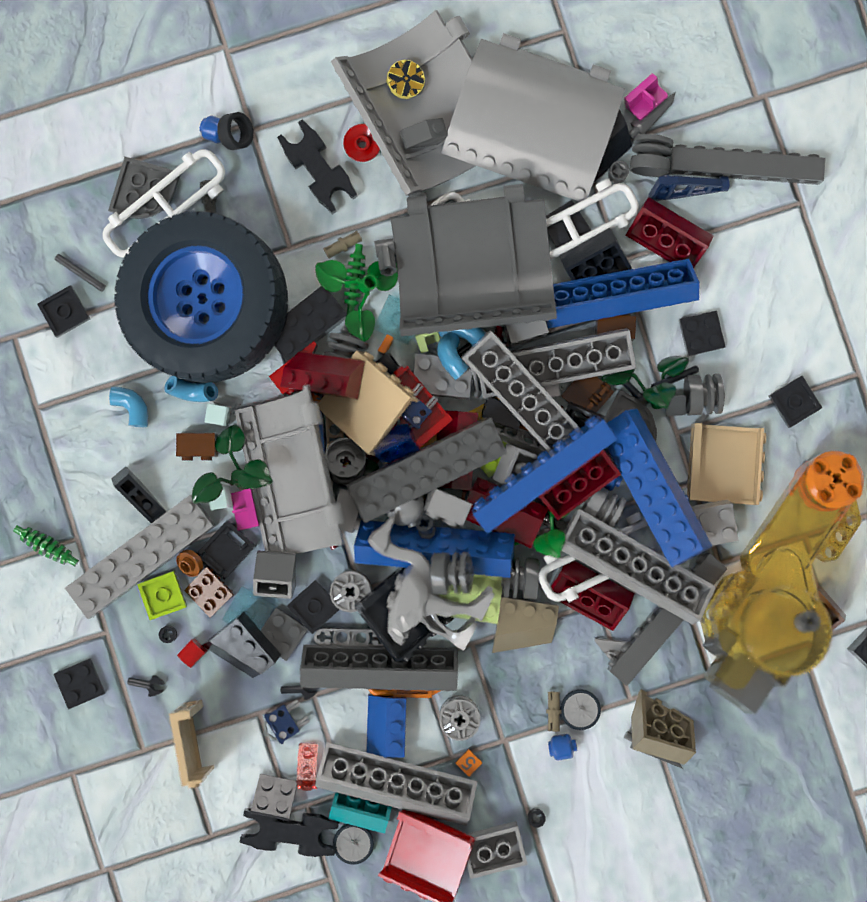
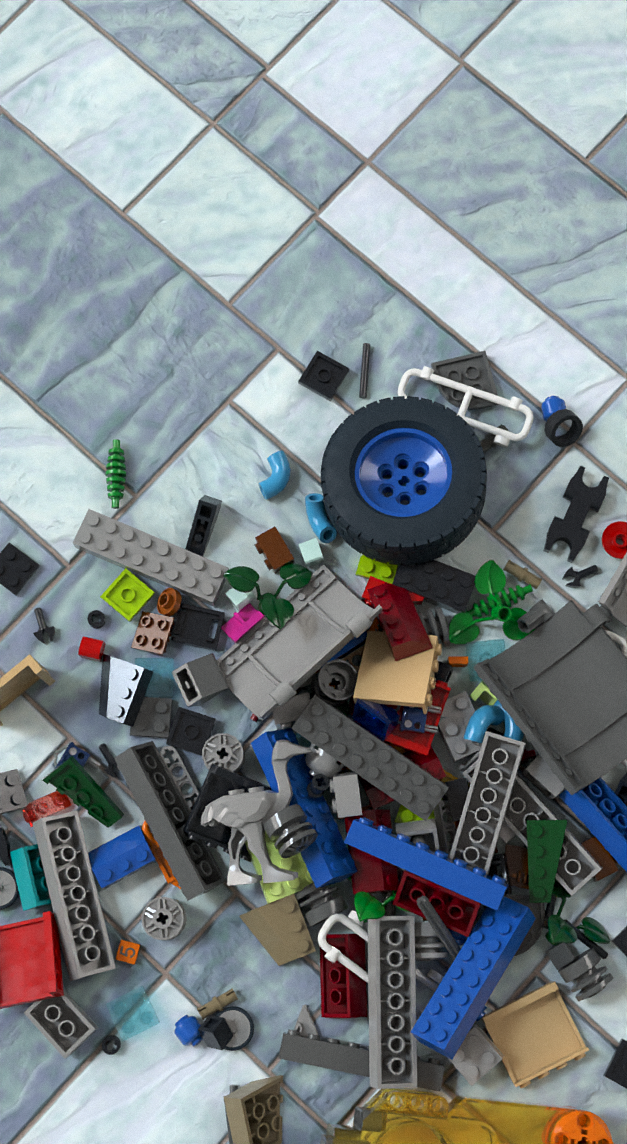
camera: 65 degrees right, 10 degrees down
none -> dark green wing [43,756,124,828]
none -> clear light blue plate [106,985,160,1042]
none -> black panel [198,1015,233,1050]
none -> lime wing [355,555,398,584]
none -> dark grey axle [416,896,461,960]
none -> dark green wing [527,820,568,903]
none -> black bar [562,565,598,588]

